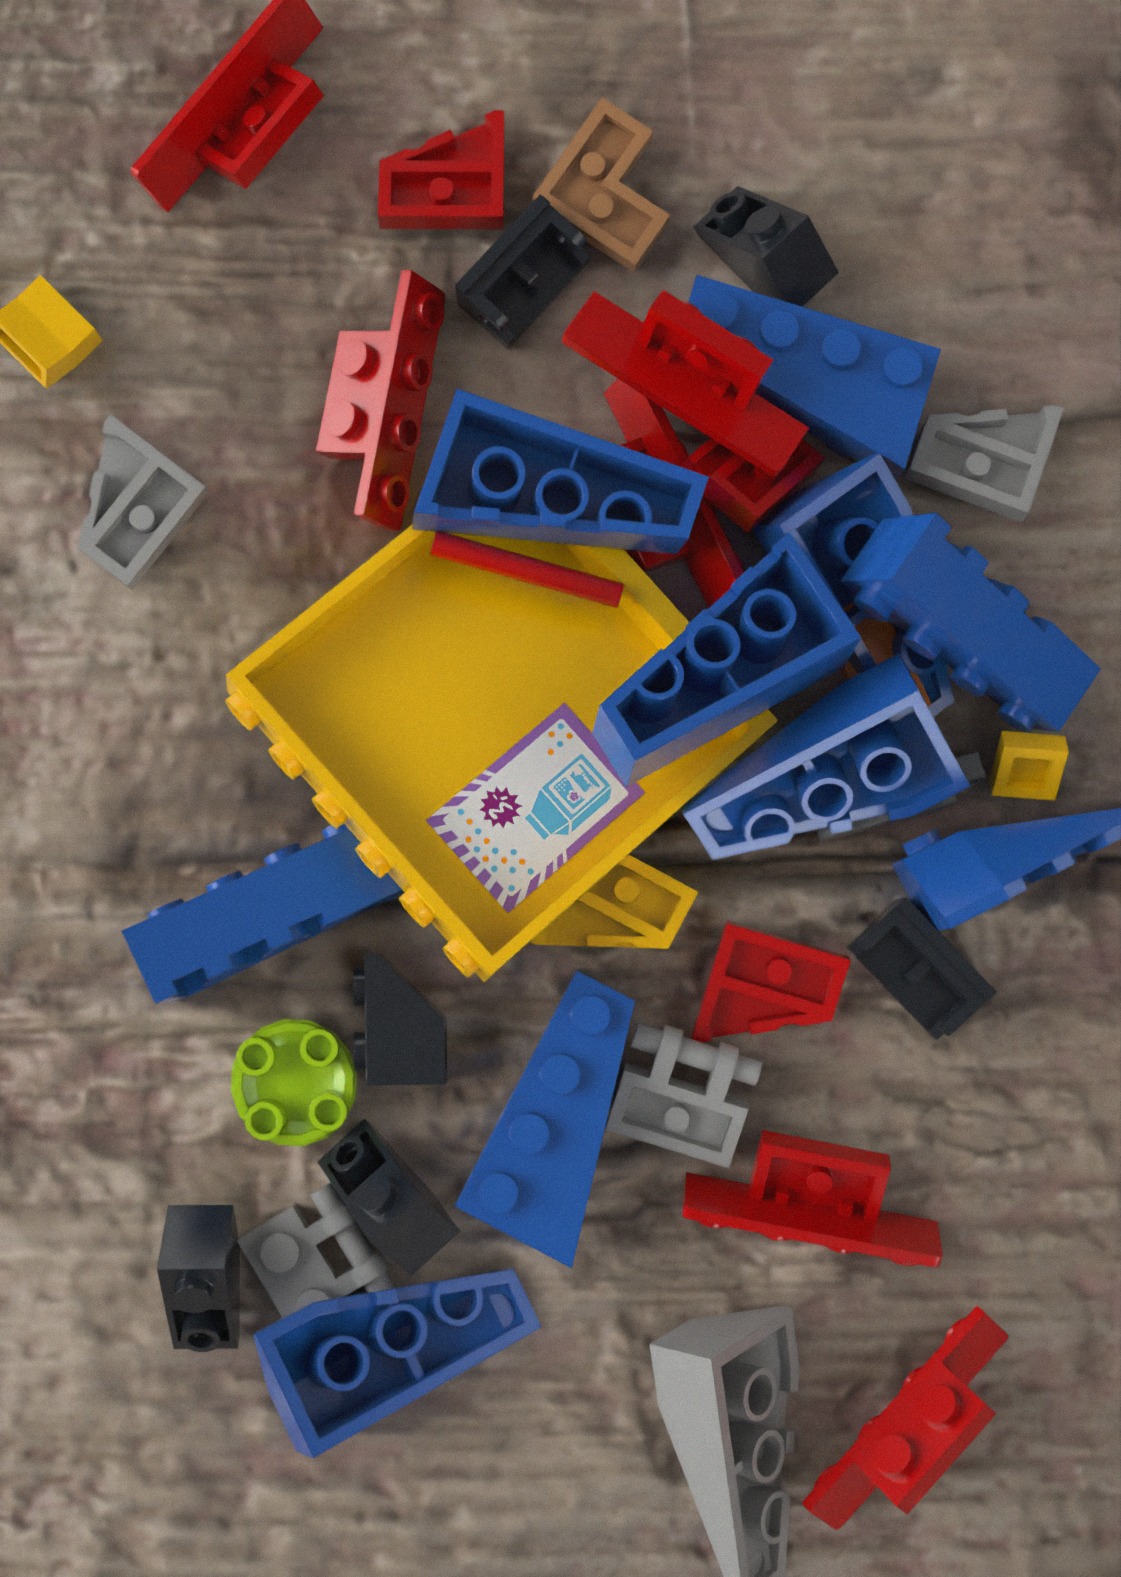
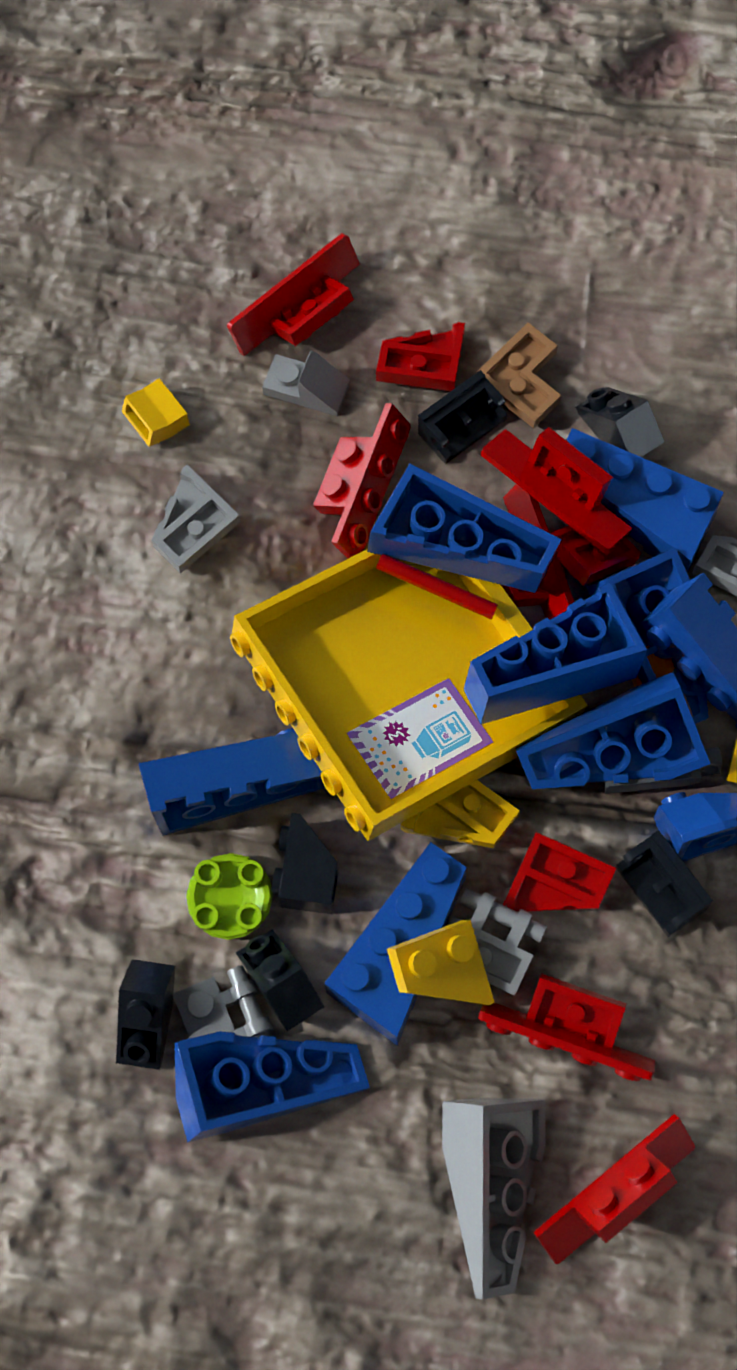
camera: 15 degrees right, 15 degrees down
none -> light grey slope [262,350,350,416]
none -> yellow wing [387,920,495,1005]

